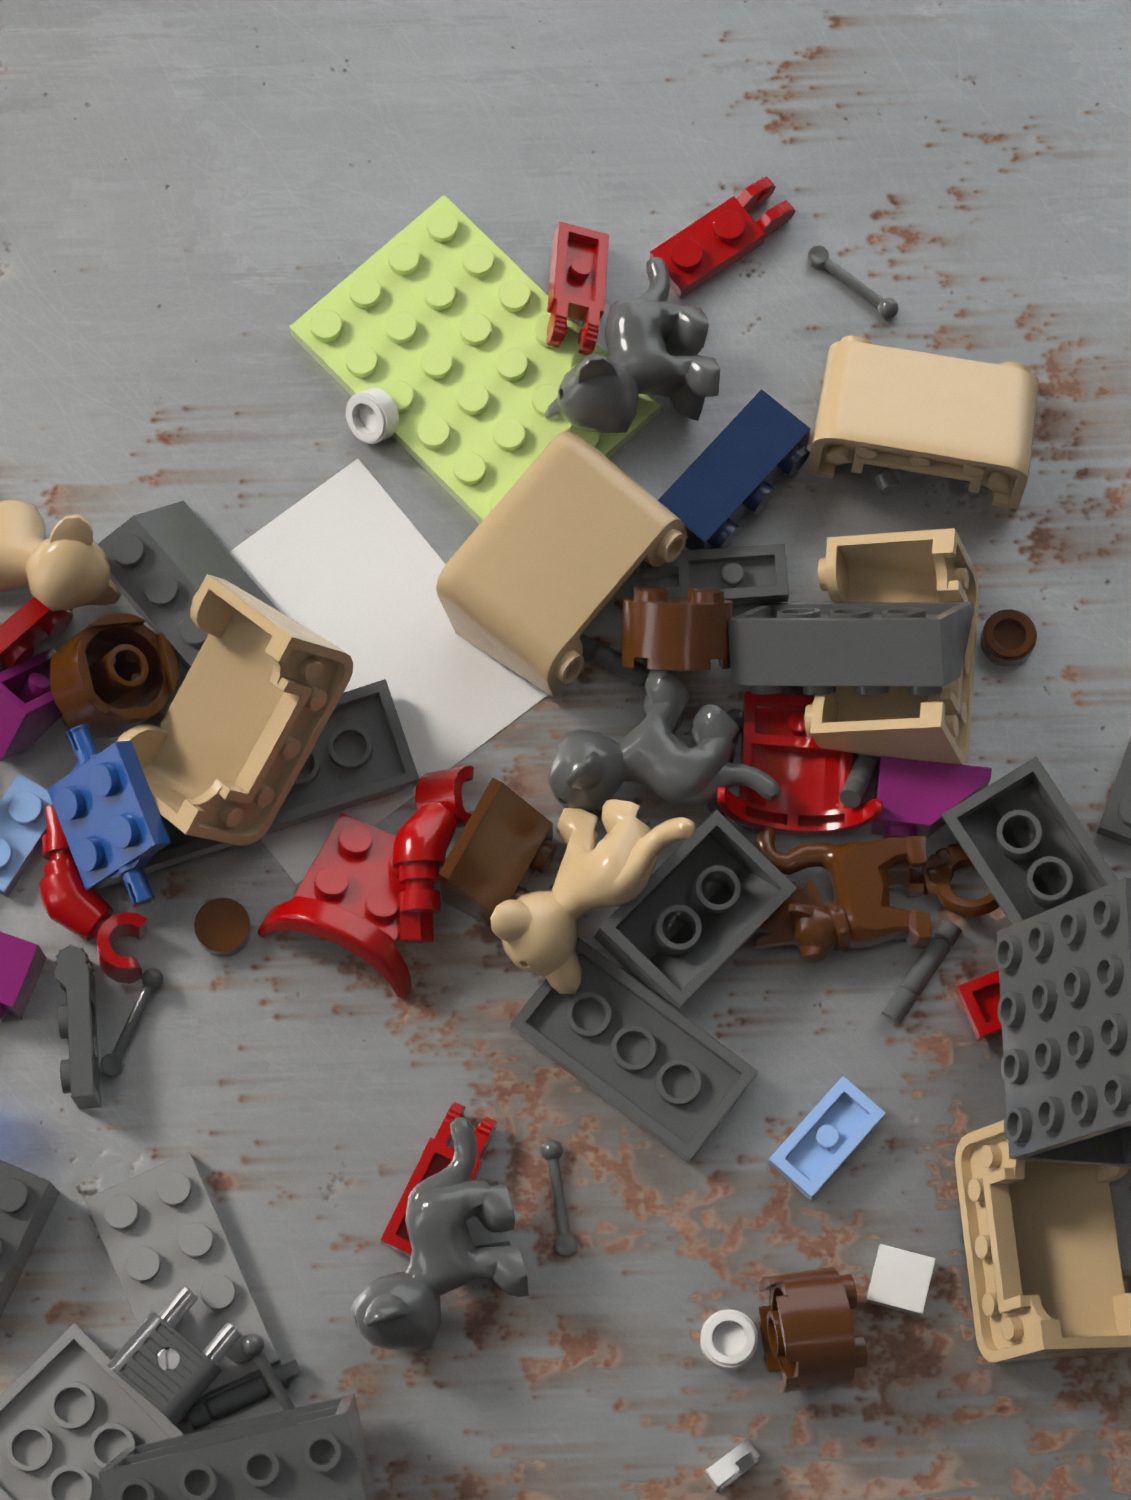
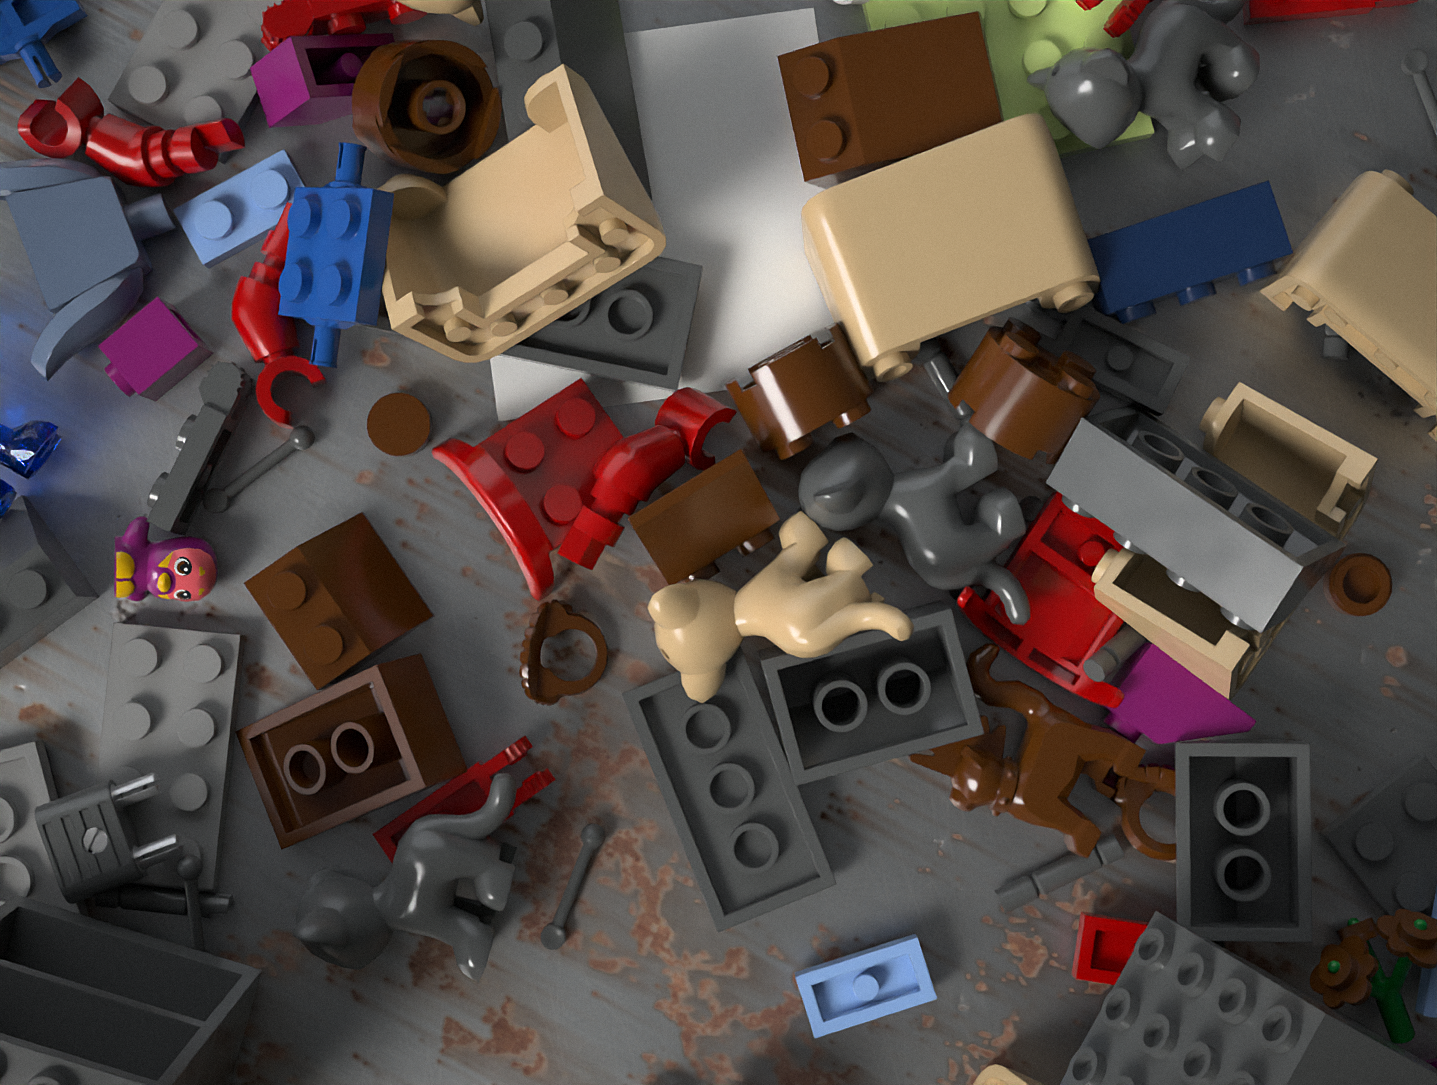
camera: 25 degrees right, 15 degrees up
none -> animal [114,516,218,602]
none -> reddish brown slope [235,653,467,850]
none -> reddish brown slope [244,512,435,690]
none -> reddish brown piece [519,599,608,706]
none -> reddish brown brick [724,322,875,460]
none -> reddish brown slope [777,11,1004,189]

